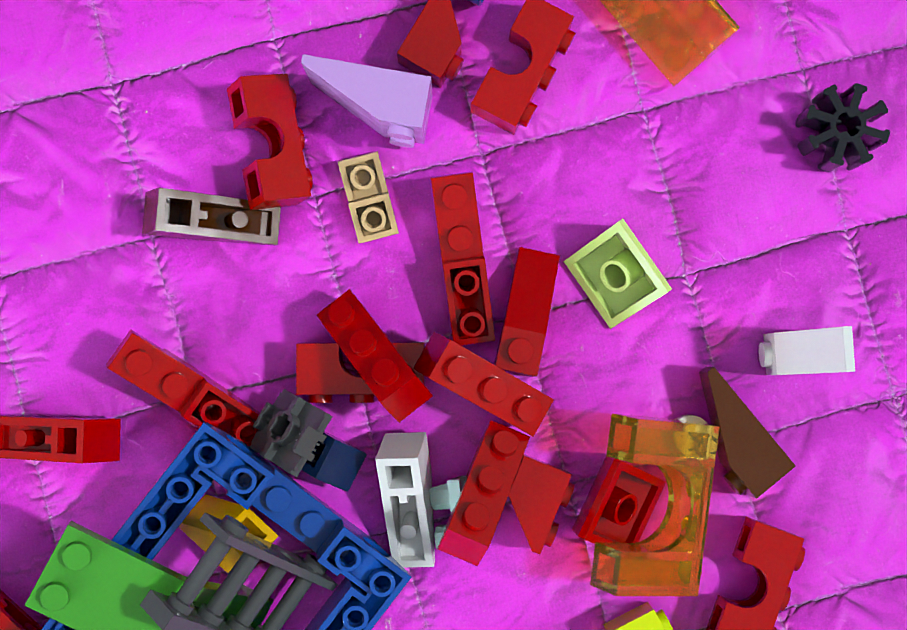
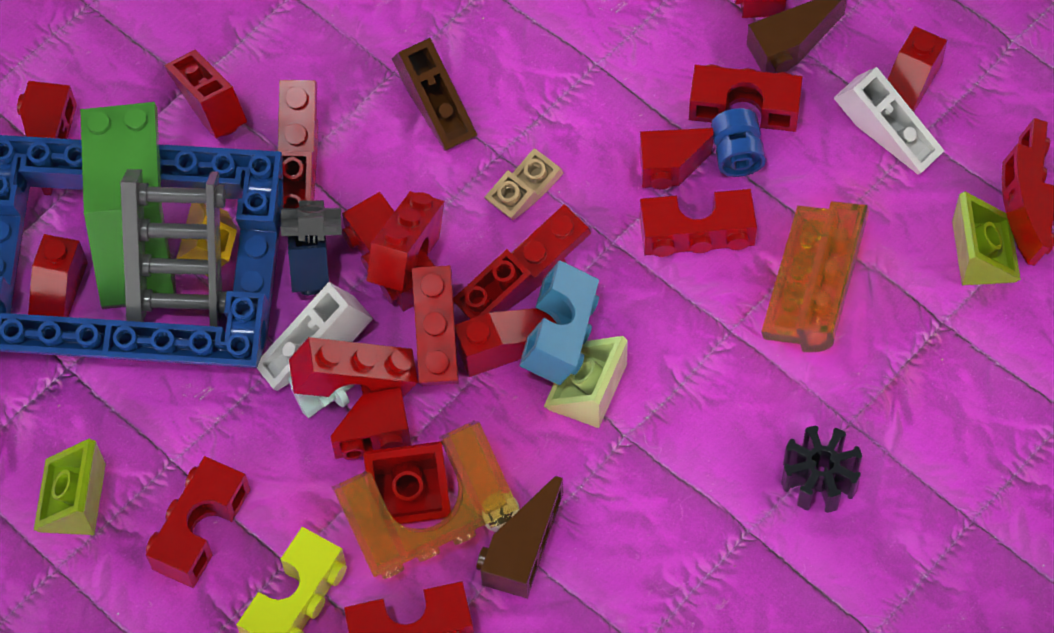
camera: 60 degrees right, 25 degrees down
red arch [227,74,313,210] -> none
lavender slope [301,54,433,148] -> none
white slope [758,326,855,375] -> none
none -> dark azure arch [519,260,599,385]

